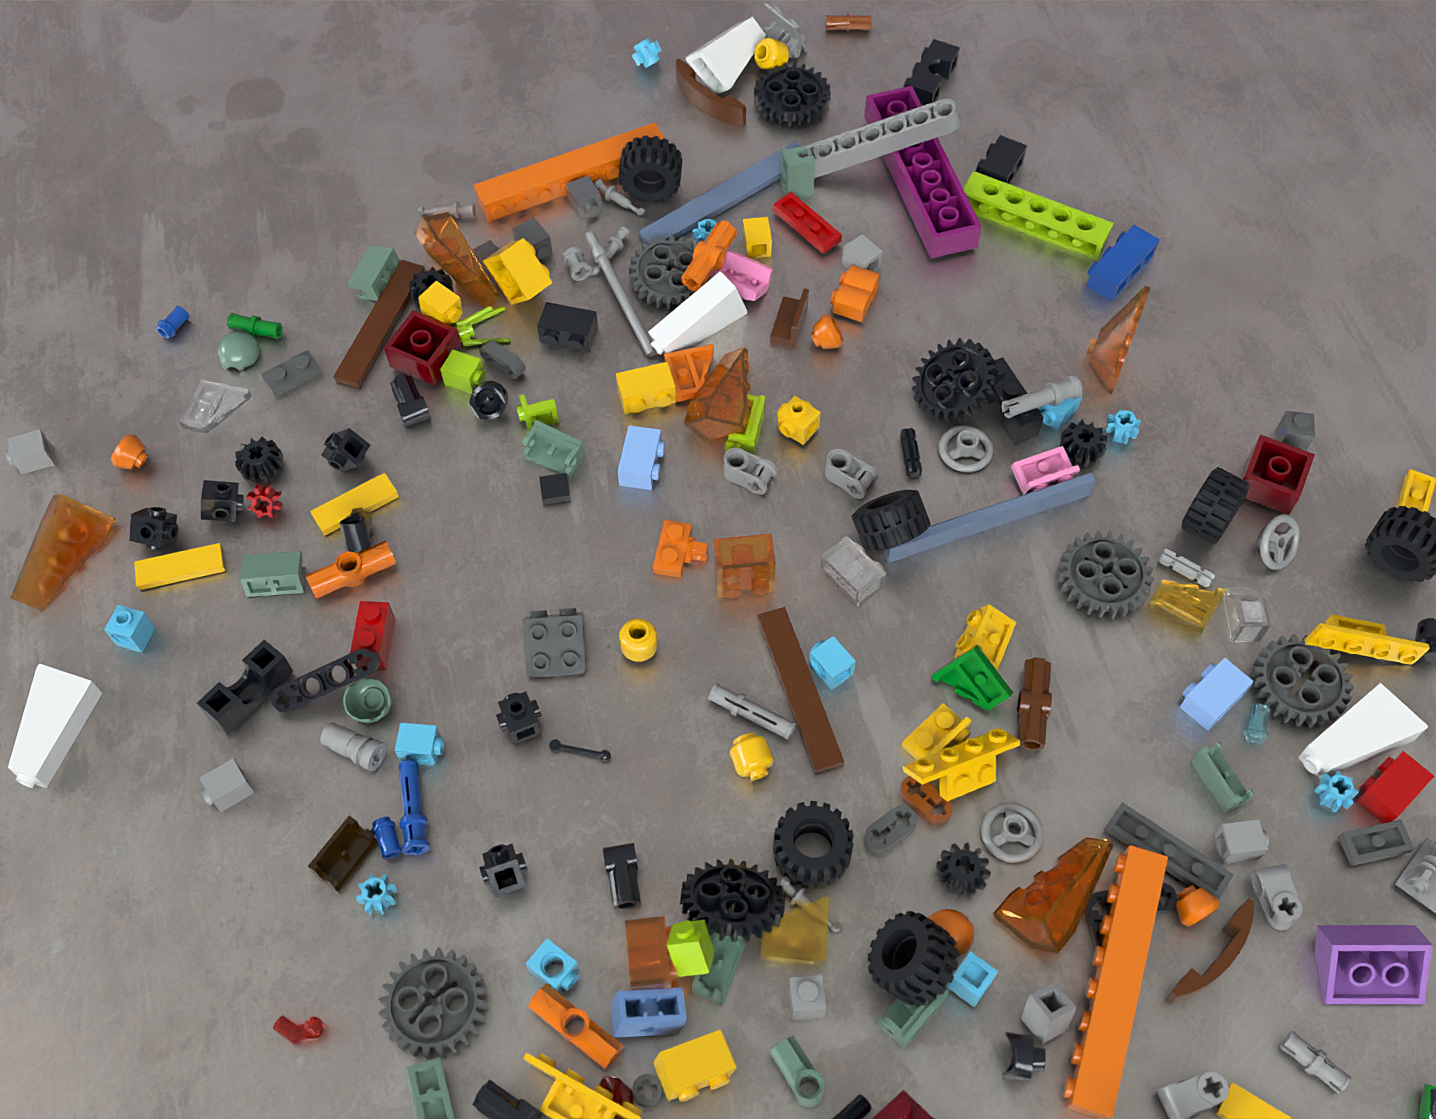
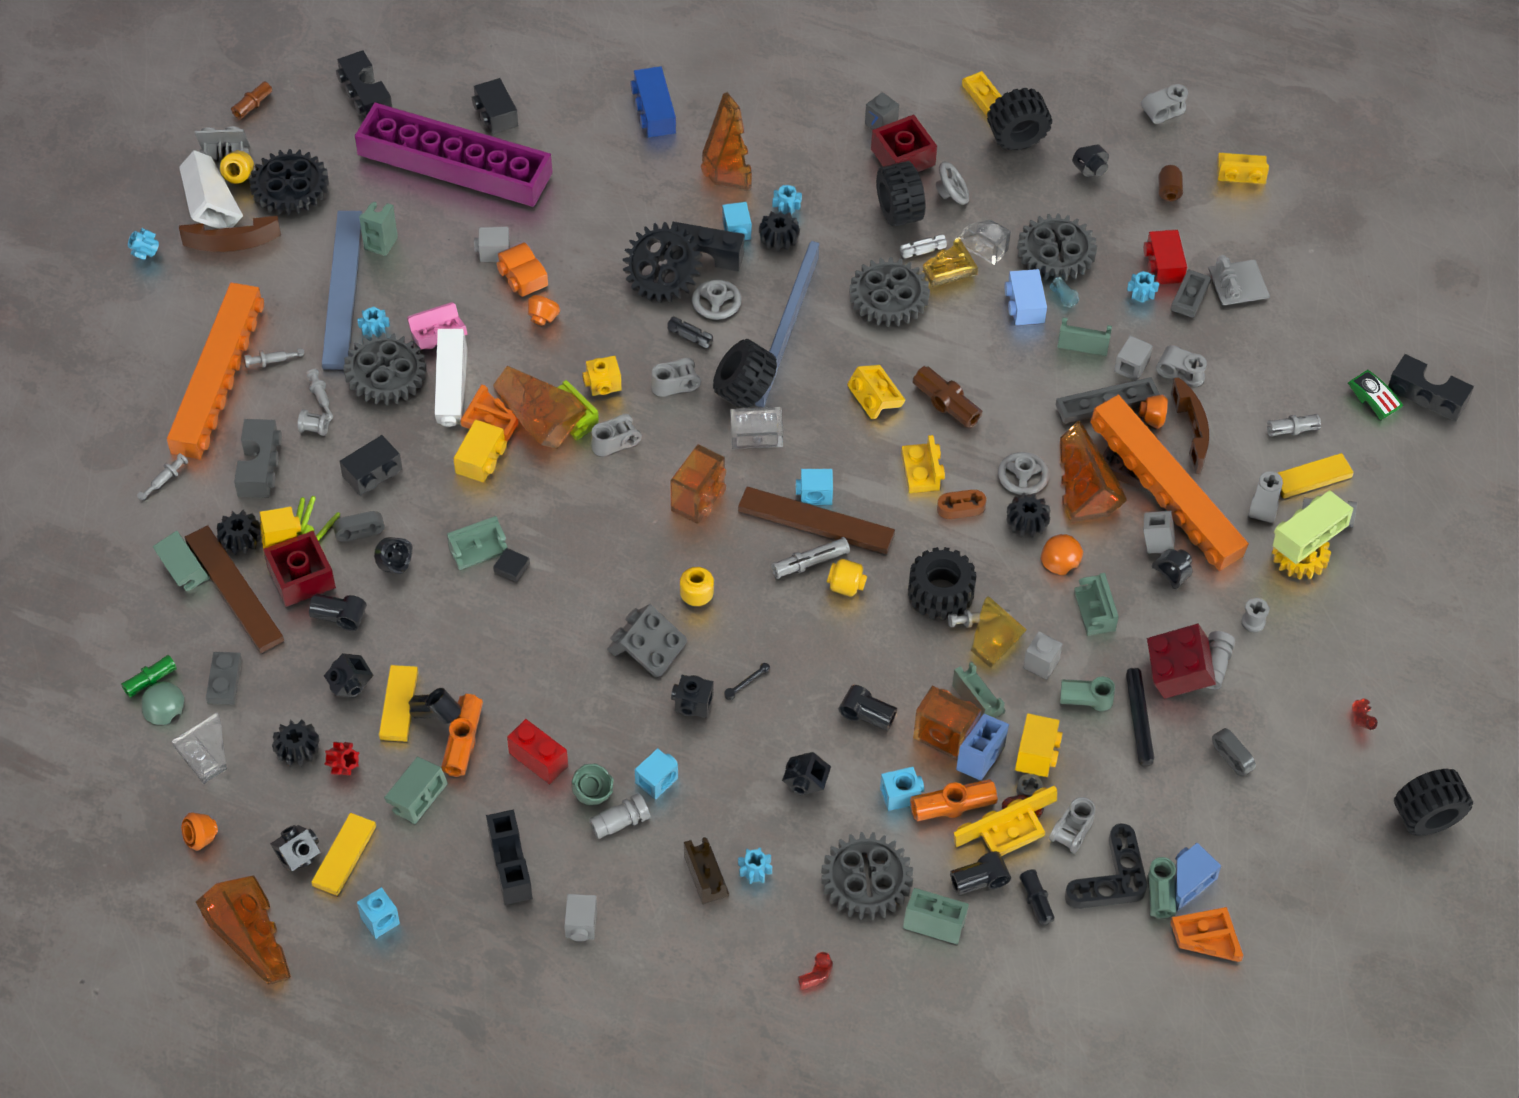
camera: 55 degrees left, 5 degrees down
light grey brick [5,429,55,475] -> none
white slope [8,663,102,788] -> none
blue pin [156,306,190,339] -> none
black brick [201,480,244,522] -> none
black beam [271,648,381,712] -> none
blue pin [371,817,402,859] -> none
blue pin [398,760,430,856] -> none
clear orange wedge [415,212,500,308] -> none
lime brick [440,349,486,394] -> none
yellow brick [483,238,553,305] -> none
lime bracket [516,394,559,431] -> none
flat silver brick [566,176,603,221] -> none
light grey bar [586,231,657,358] -> none
black tyre [618,135,682,202] -> none
light blue brick [618,425,666,490] -> none
orange hinge [653,520,708,578] -> none
lime brick [667,920,715,977] -> none
black gear [680,859,786,943] -> none
orange piece [681,220,737,292] -> none
yellow brick [743,217,772,259] -> none
reddish brown panel [770,288,809,348] -> none
red plate [773,192,842,254] -> none
light grey beam [798,99,961,178] -> none
dark grey beam [864,805,917,855] -> none
black tyre [867,911,959,1006] -> none
yellow bracket [903,728,1020,801] -> none
green wing [931,645,1013,711] -> none
medium azure brick [947,951,998,1007] -> none
lime brick [963,171,1114,261] -> none
light grey pin [1002,375,1082,418] -> none
bright pink bracket [1011,446,1080,495] -> none
white slope [1298,683,1429,778] -> none
yellow bracket [1305,614,1430,665] -> none
medium lavender slope [1314,925,1433,1004] -> none

